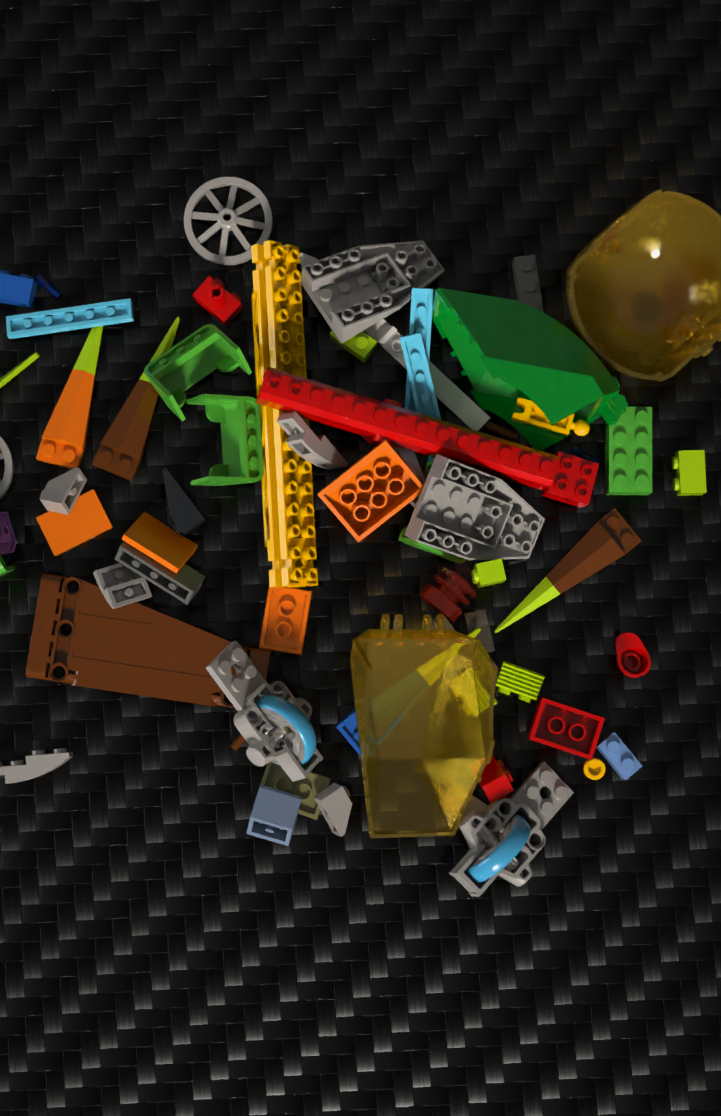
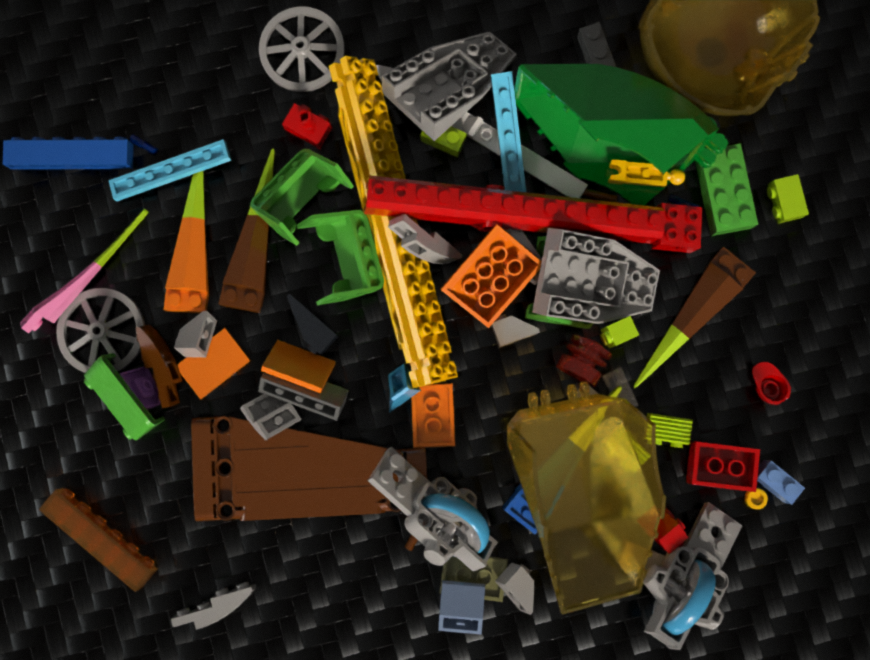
camera: 10 degrees left, 0 degrees up
medium azure plate [400,332,441,461] -> none
none -> reddish brown slope [136,325,182,408]
none -> dark azure slope [388,363,421,413]
none -> light grey slope [491,314,540,348]

